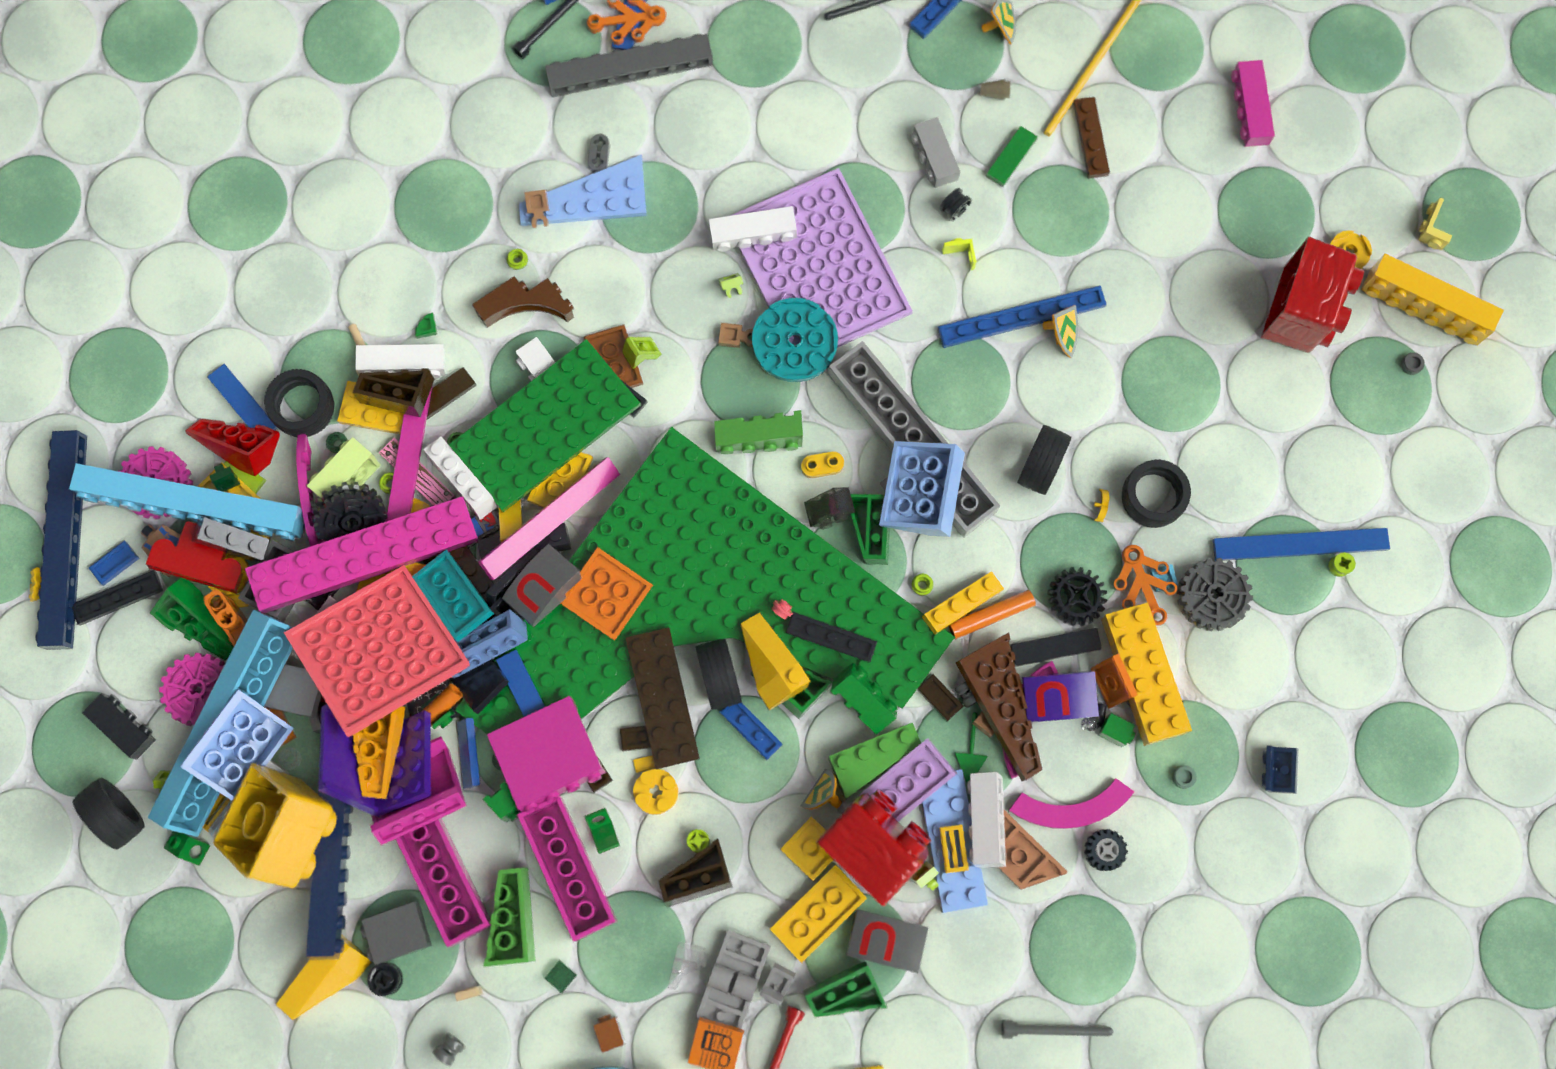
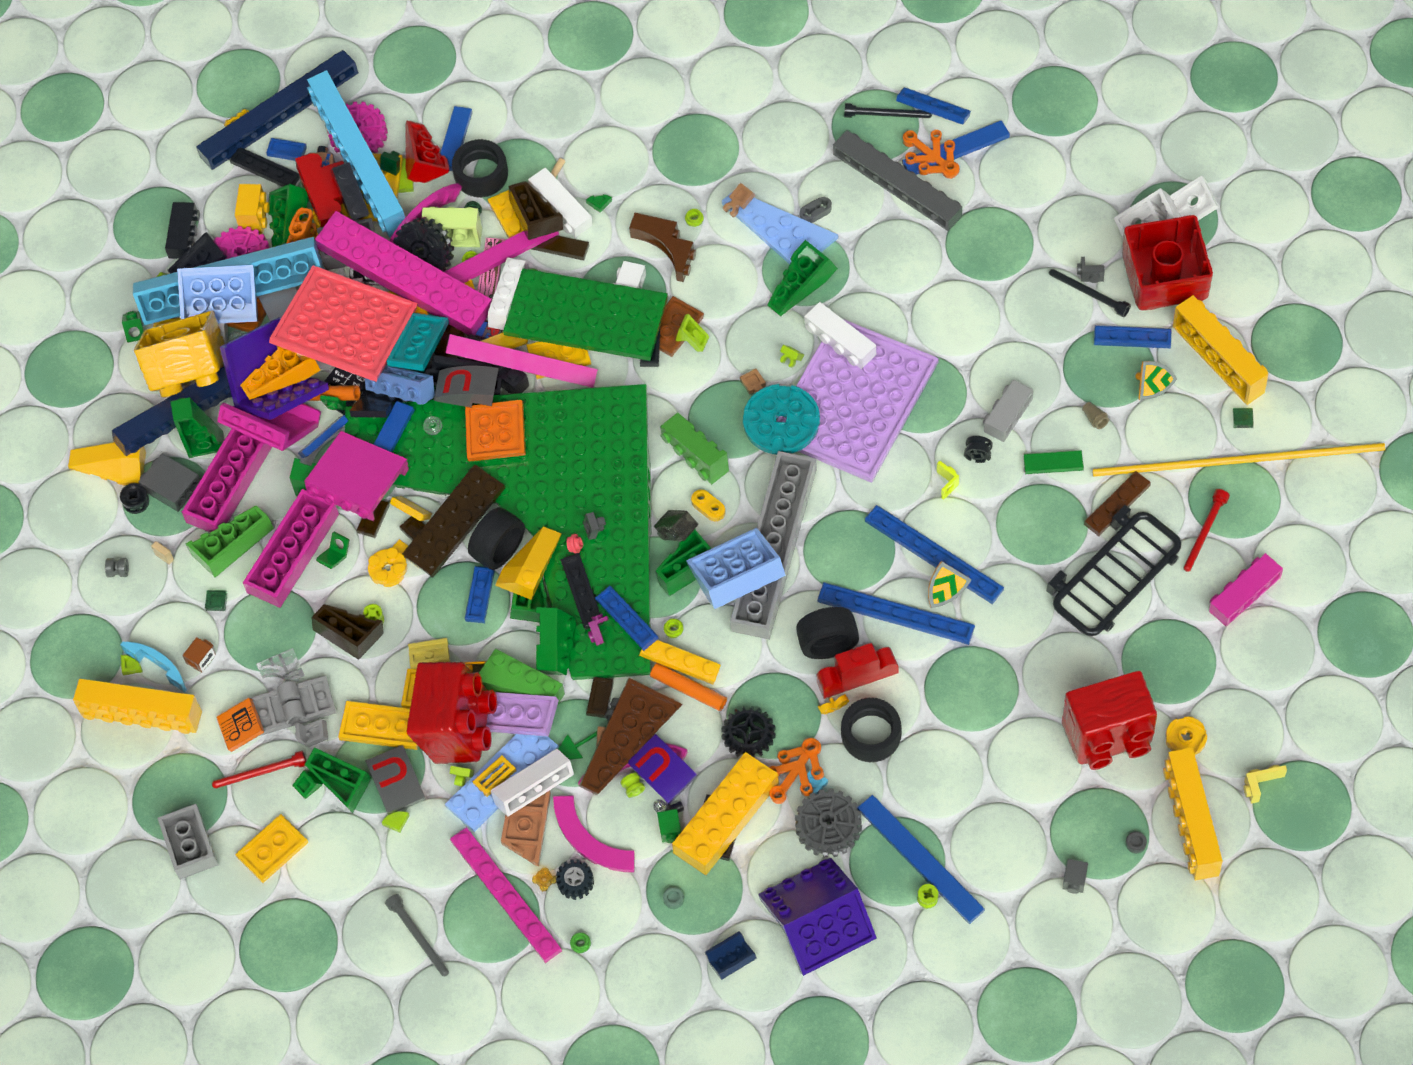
camera: 60 degrees right, 15 degrees down
black tyre [72,778,145,850] -> none
black tile [1010,628,1102,667] -> none
orange tile [1091,654,1138,709] -> none
none -> black tile [168,232,227,274]
none -> green wedge [170,397,225,458]
none -> yellow brick [235,184,270,235]
none -> green slope [292,770,323,799]
none -> lime tile [381,811,410,833]
none -> yellow tile [390,496,432,521]
none -> light yellow plate [408,638,450,669]
none -> clear plate [423,416,443,435]
none -> dark pink plate [450,827,562,963]
none -> clear yellow plate [532,868,556,892]
none -> bright green plate [570,933,591,953]
none -> dark grey tile [583,512,606,540]
none -> magenta bracket [588,614,609,646]
none -> blue tile [595,586,659,651]
none -> lime wheel [620,773,645,798]
none -> dark purple bracket [758,858,877,976]
none -> green wedge [767,240,838,317]
none -> red brick [816,643,899,699]
none -> blue tile [817,582,975,645]
none -> black bar [1046,505,1182,636]
none -> dark grey brick [1063,859,1088,894]
none -> red piece [1184,489,1230,572]

